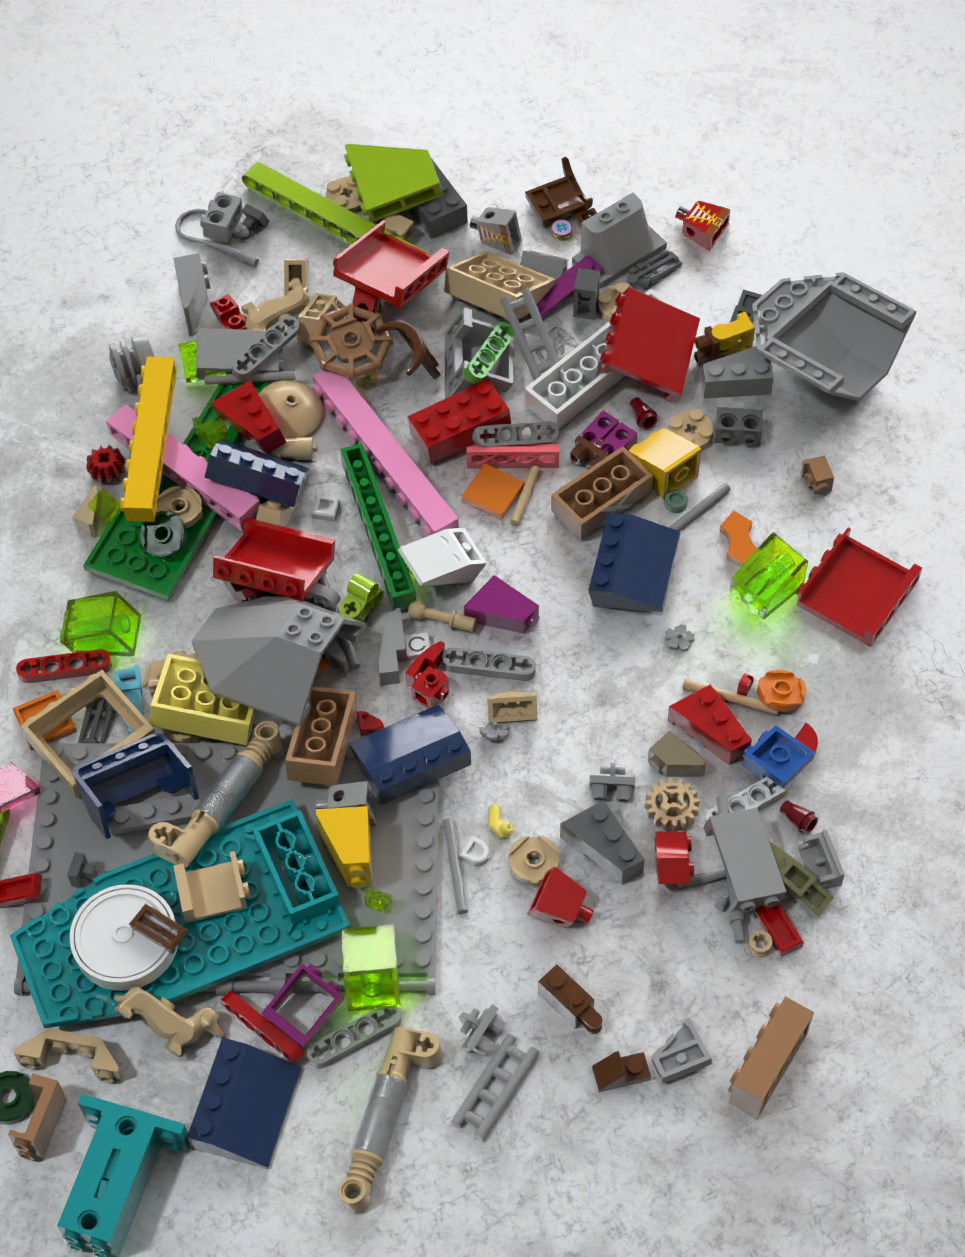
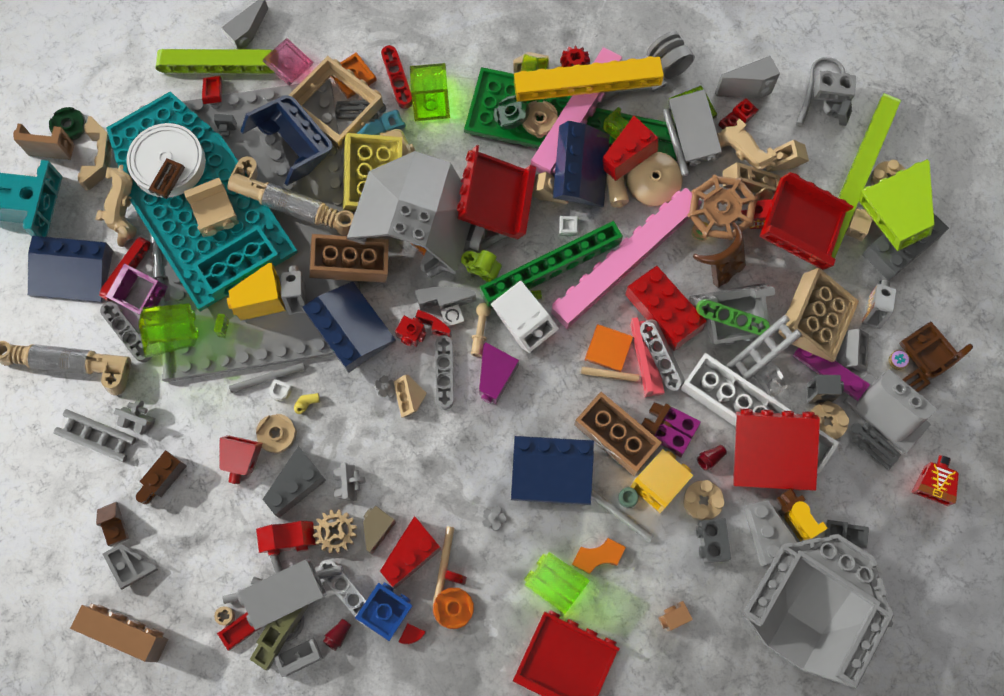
camera: 80 degrees right, 15 degrees up
light grey beam [232,315,299,380] -> none
red tile [356,711,384,737] -> none

